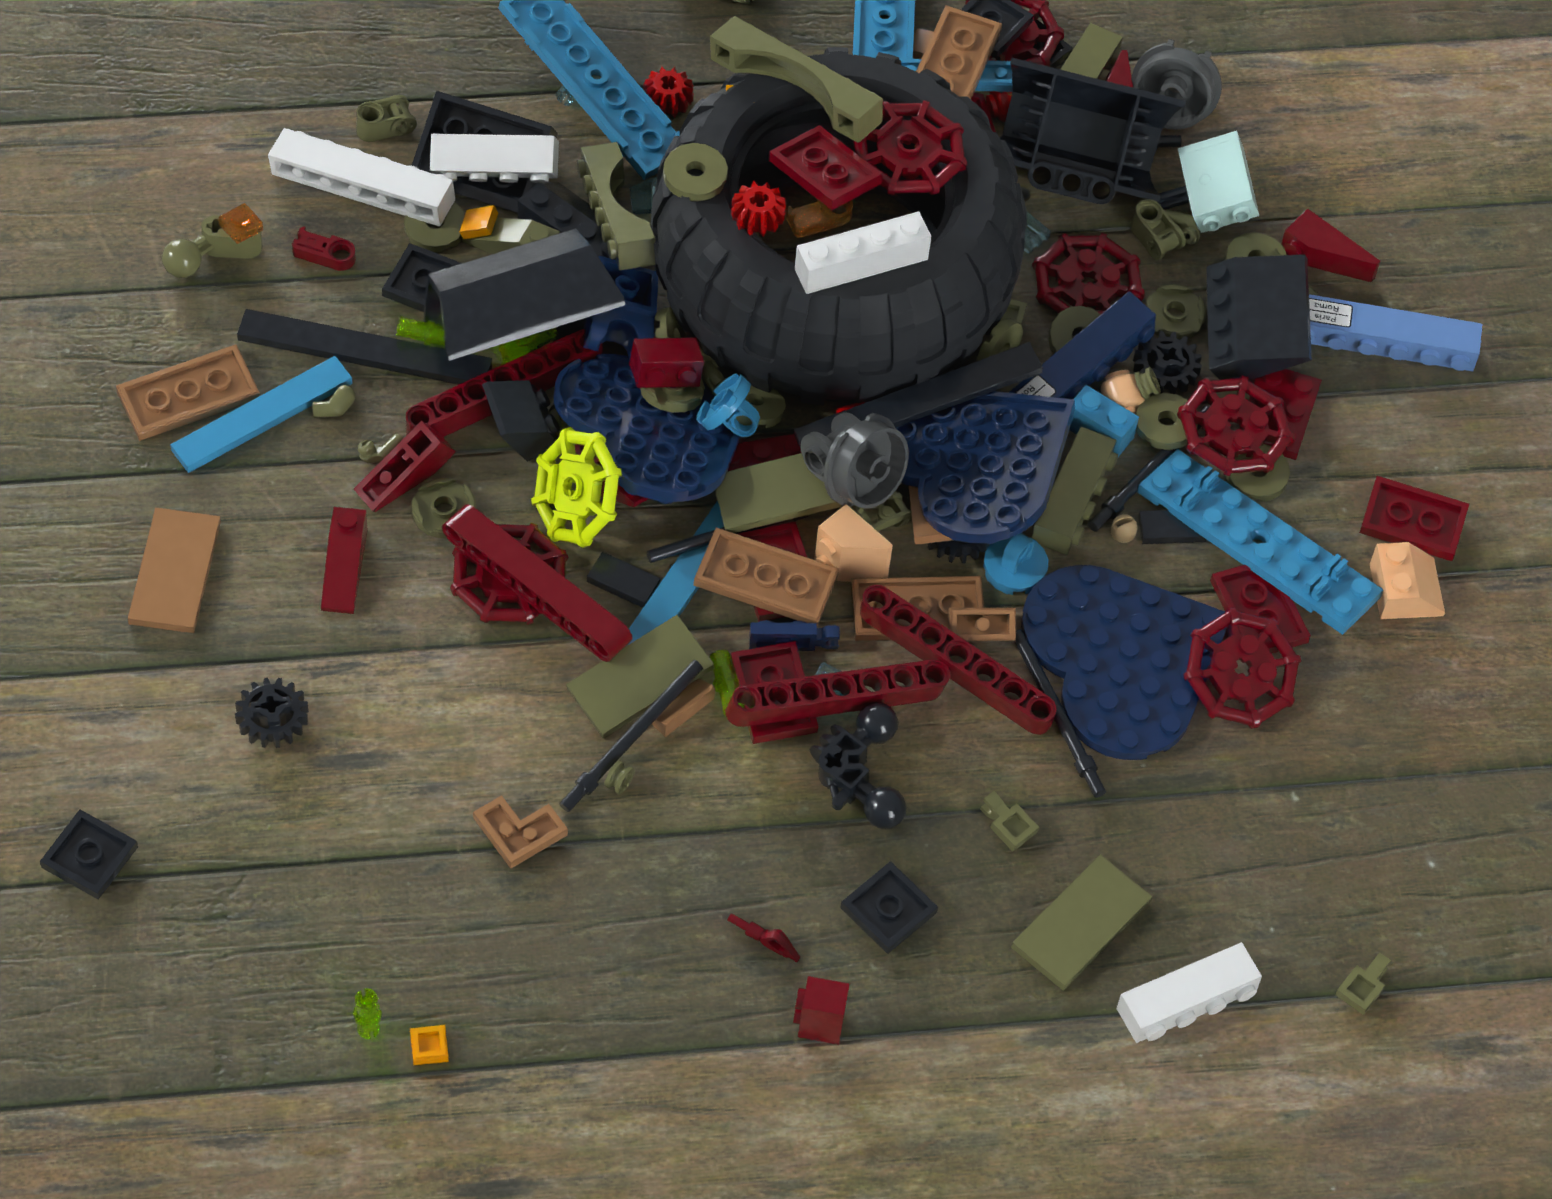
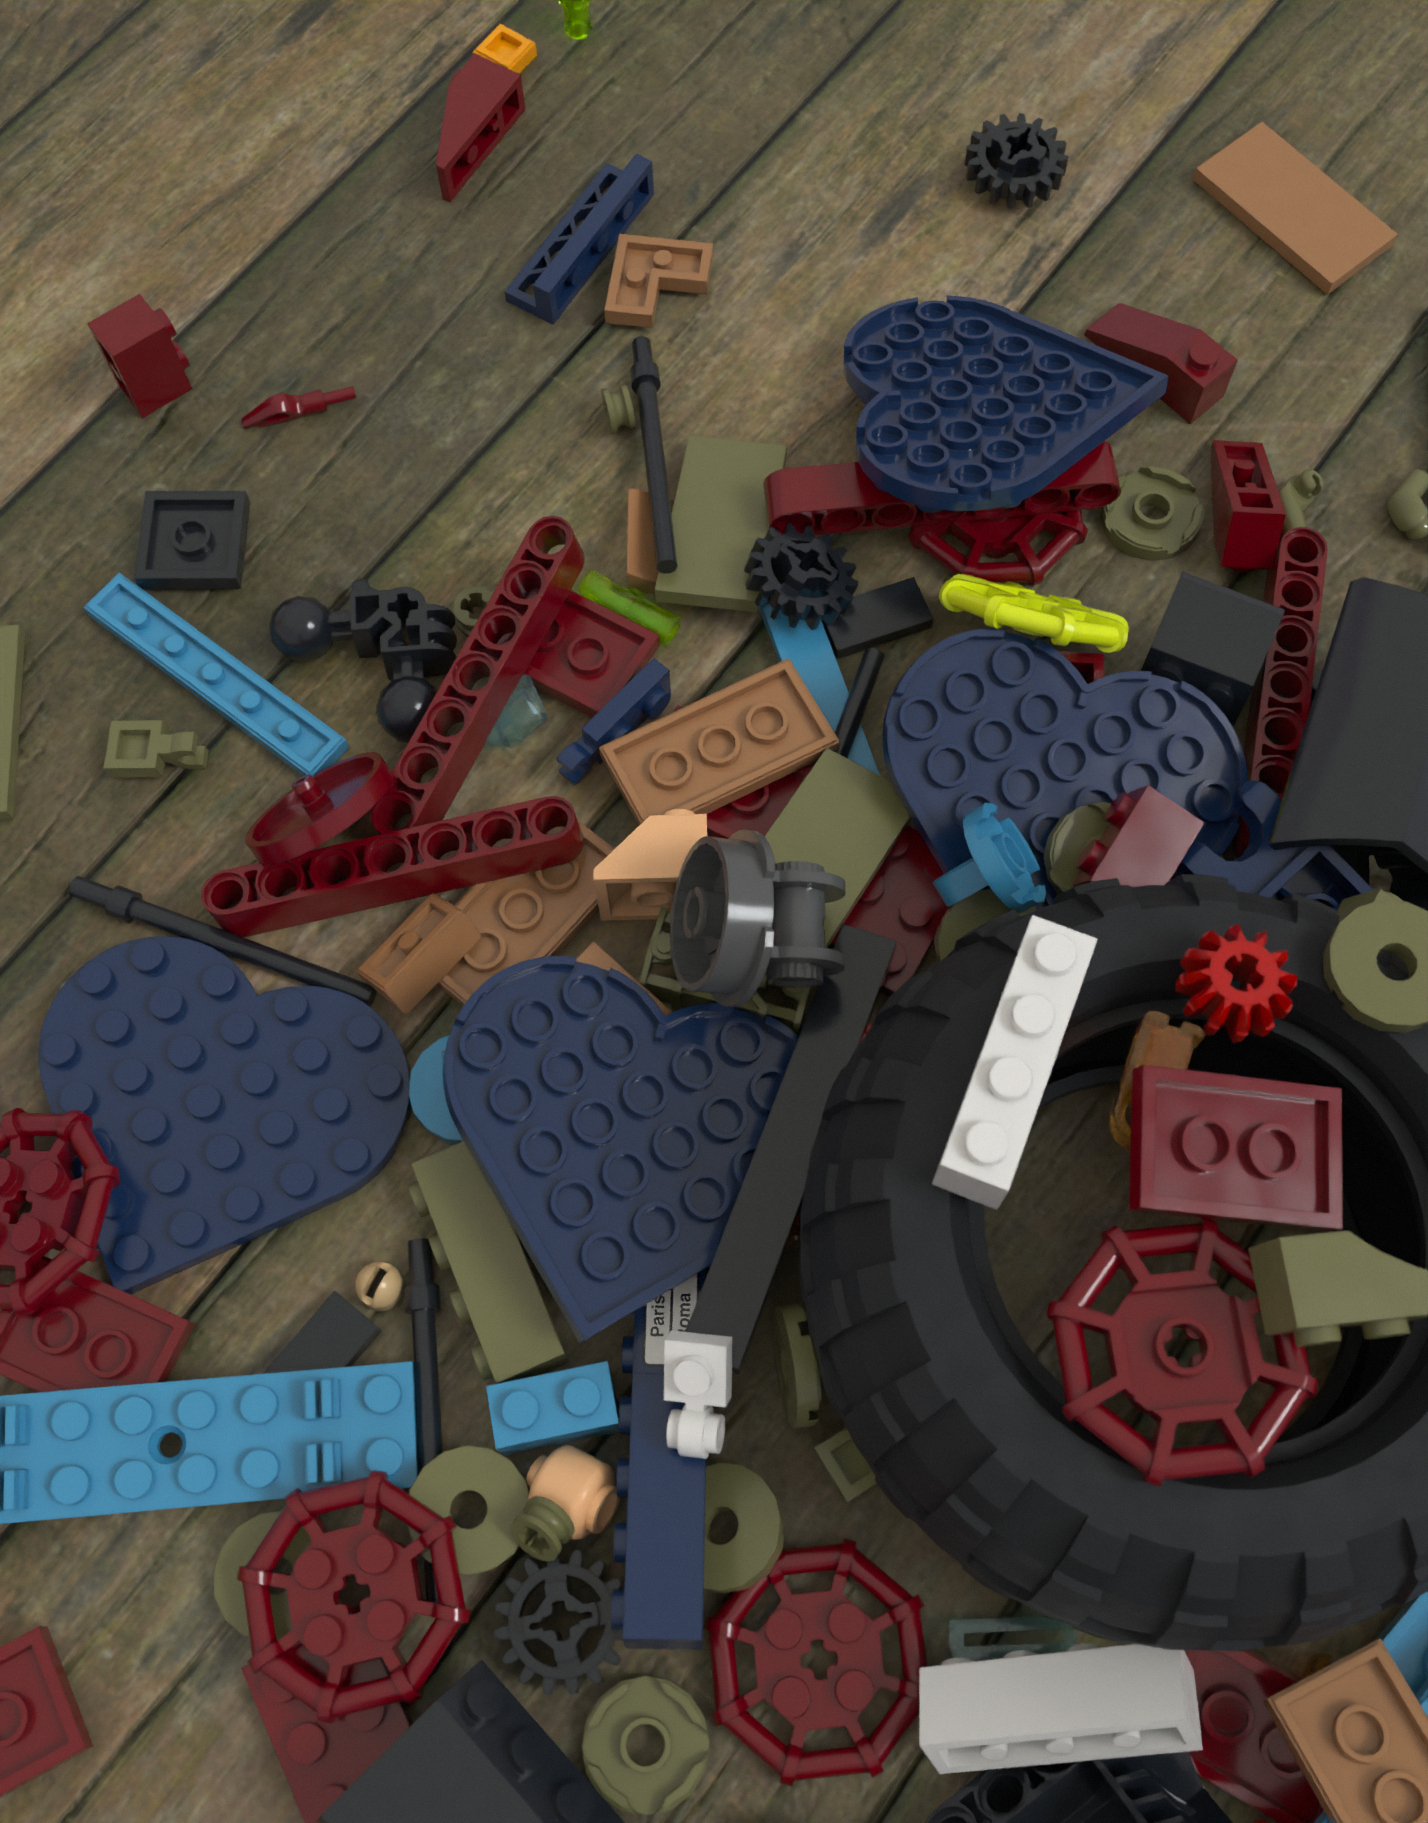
camera: 140 degrees right, 10 degrees up
none -> dark azure tile [83,572,349,776]
none -> dark red piece [245,752,394,865]
none -> dark red slope [436,53,526,202]
none -> olive bush [453,586,493,637]
none -> dark blue fence [504,154,654,325]
none -> white plate [664,1330,732,1459]
none -> black gear [744,523,859,630]
none -> dark blue plate [844,295,1168,513]
none -> white brick [919,1643,1203,1774]

